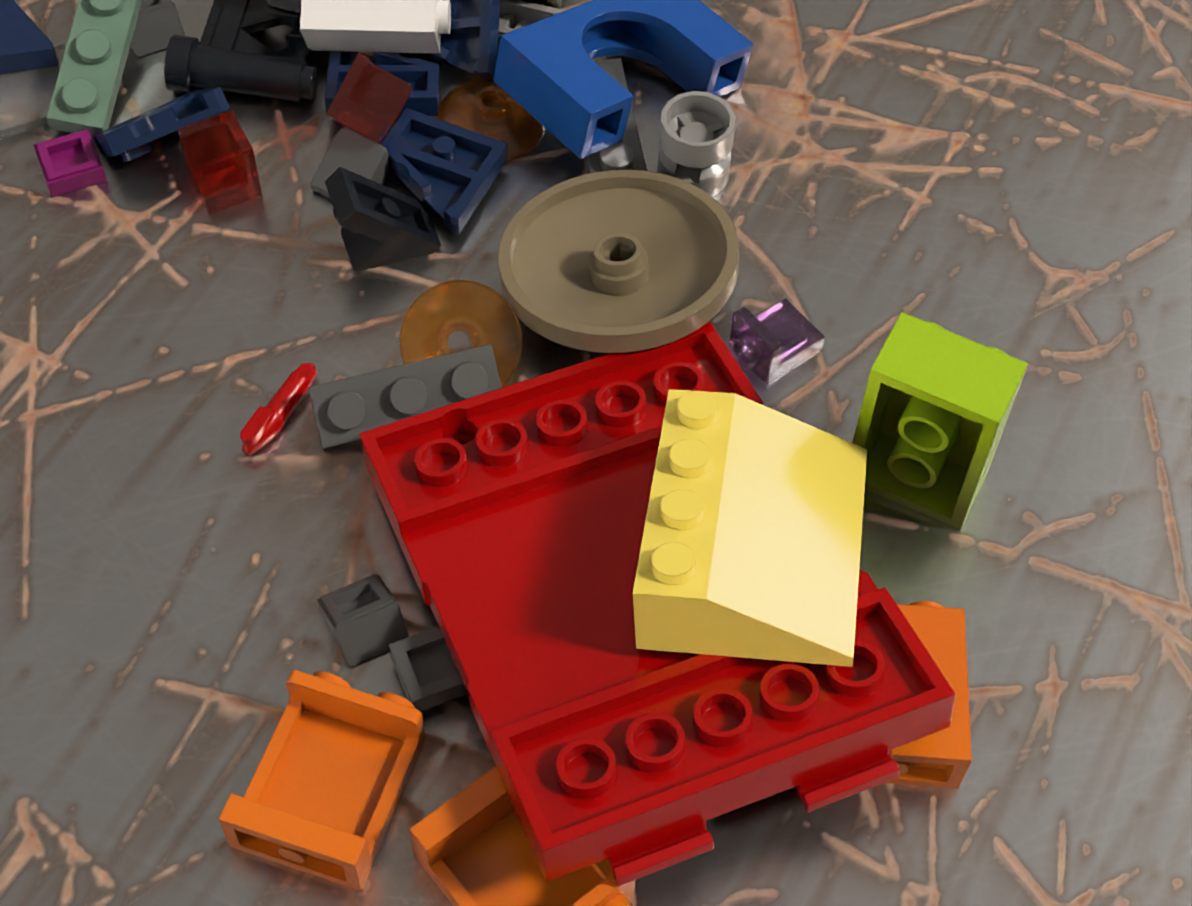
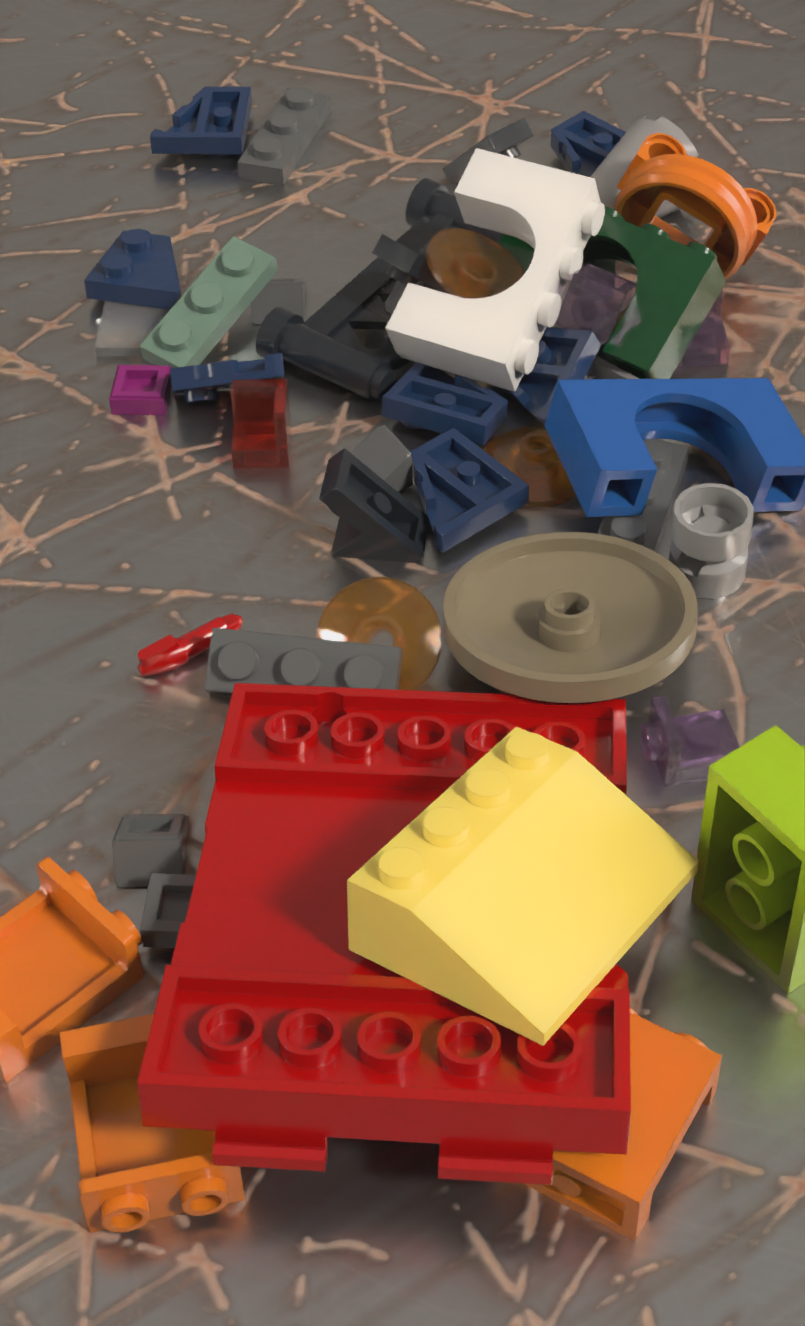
camera: 30 degrees right, 10 degrees down
clear red panel [327,53,412,145] -> none

